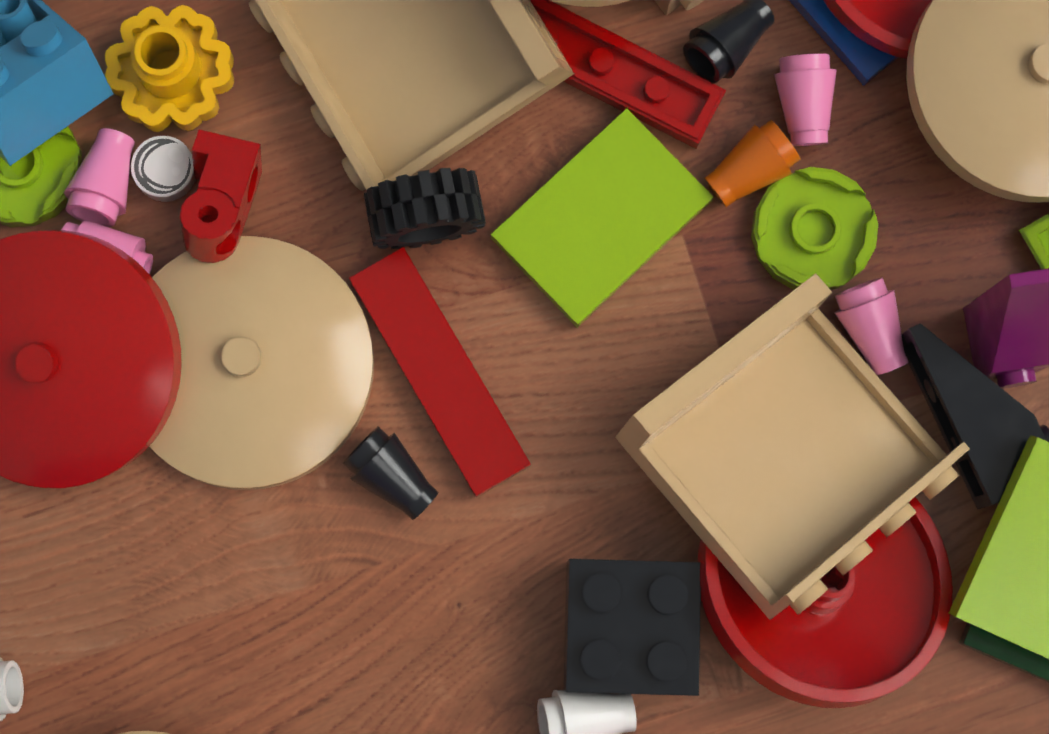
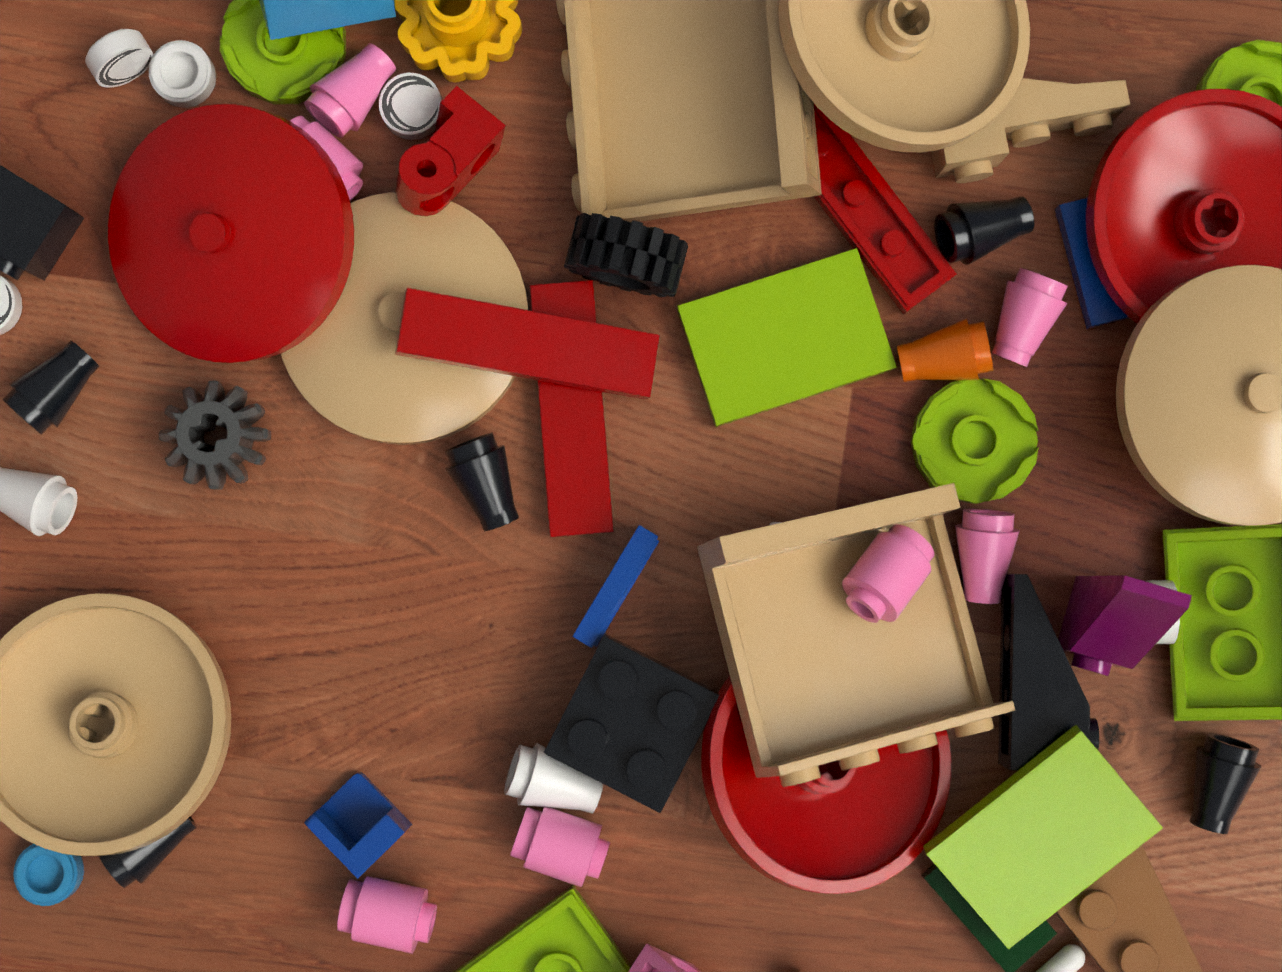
camera: 30 degrees right, 5 degrees up
none -> dark grey gear [158,381,271,490]
none -> red tile [395,288,660,400]
none -> blue tile [572,525,659,648]
none -> bright pink brick [842,524,935,623]

